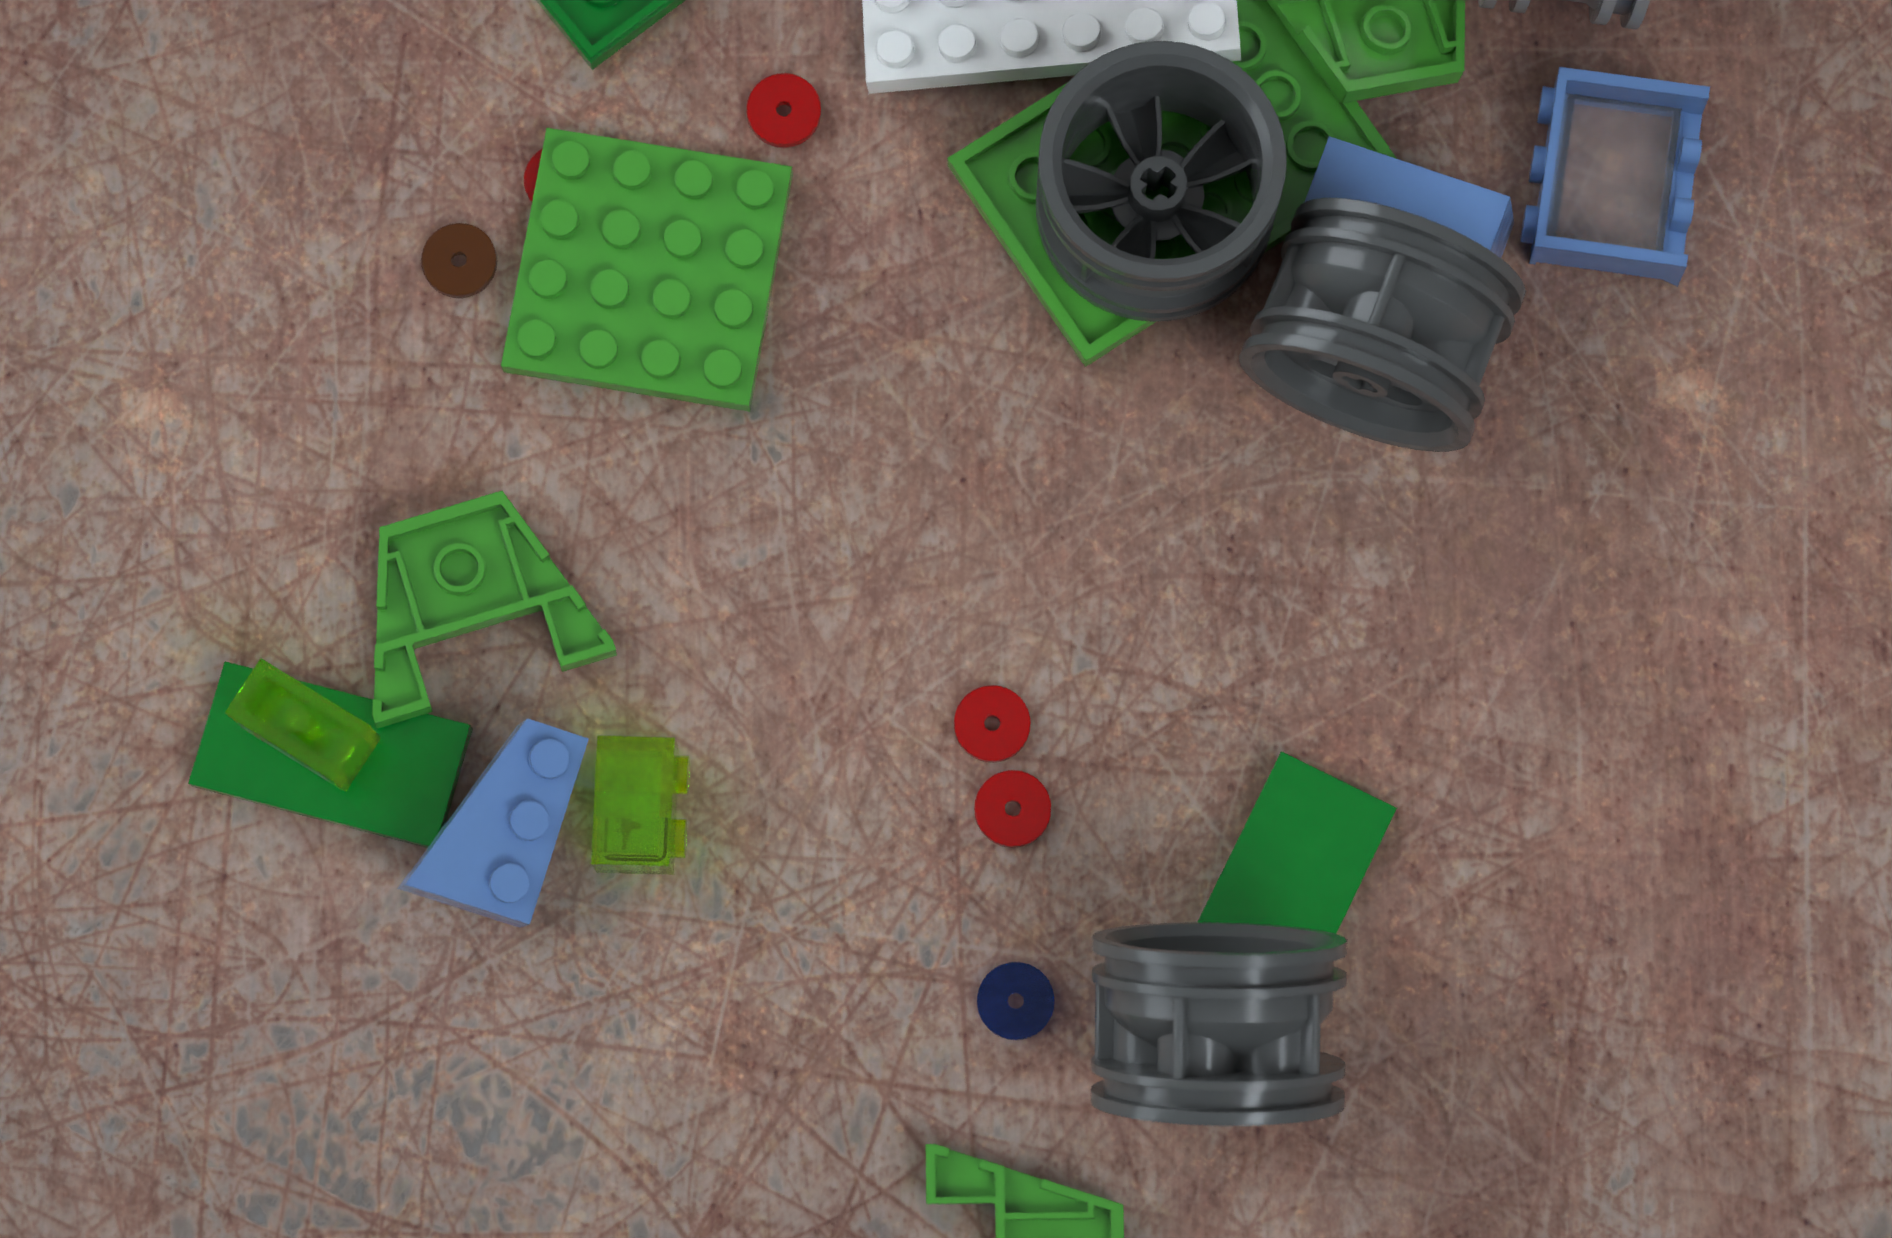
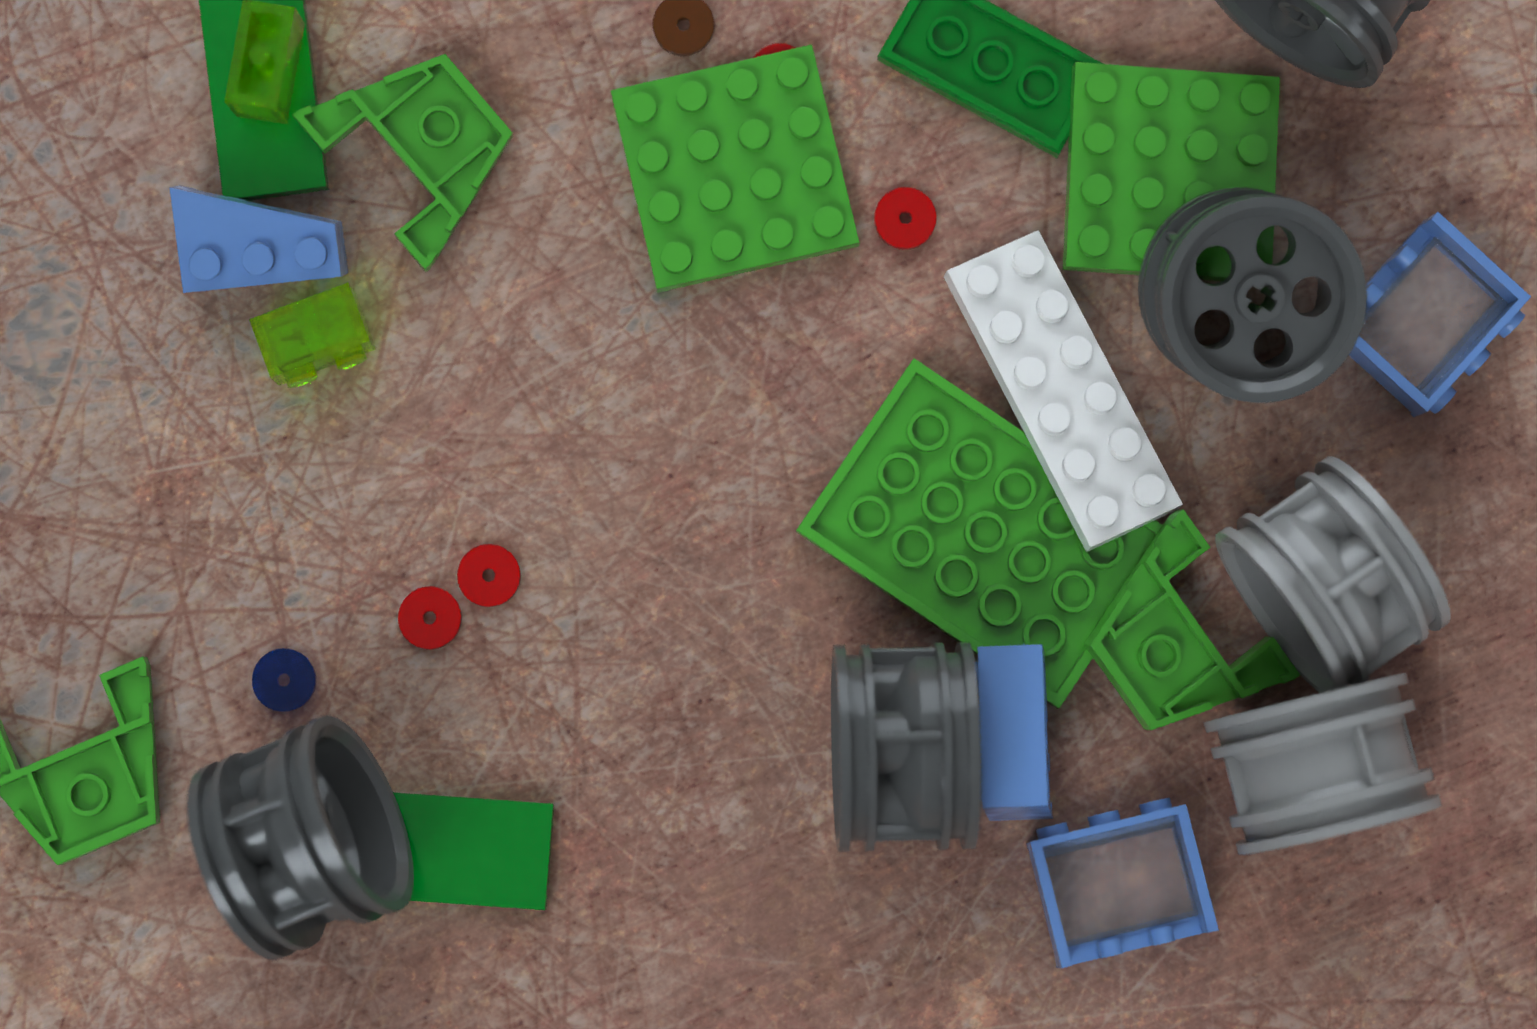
camera: 65 degrees right, 5 degrees up
dark grey wheel [1036,41,1287,322] -> none

